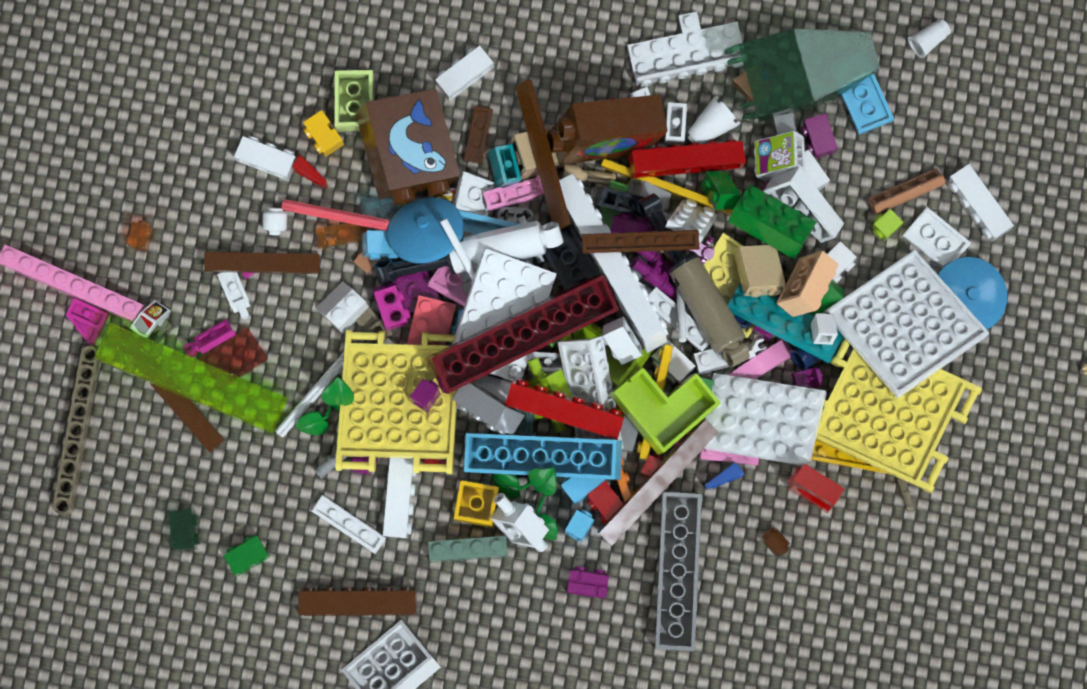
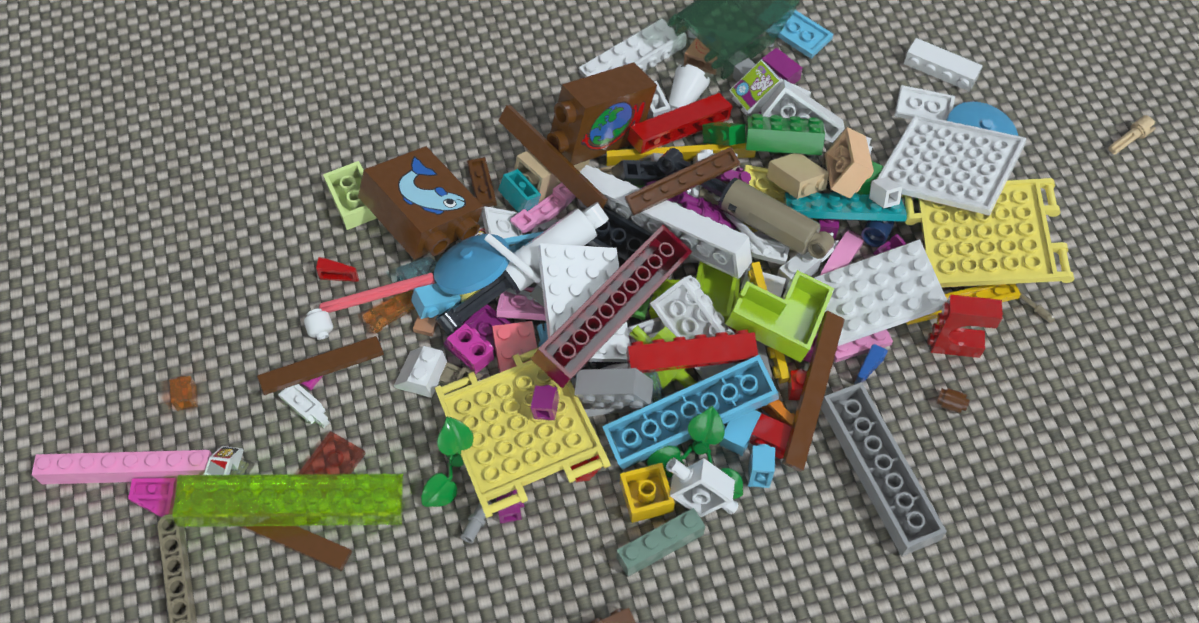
camera: 30 degrees left, 20 degrees down
dark pink plate [183,319,236,359] -> none
white brick [234,136,296,181] -> none
white axle [276,352,344,437] -> none
yellow brick [303,110,344,157] -> none
white tile [312,495,386,554] -> none
white brick [383,458,417,538] -> none
white brick [435,46,494,101] -> none
magenta brick [567,566,609,599] -> none
white brick [601,317,643,365] -> none
white plate [678,12,701,33] -> none
nougat brick [867,168,945,215] -> none
lime brick [872,209,904,241] -> none

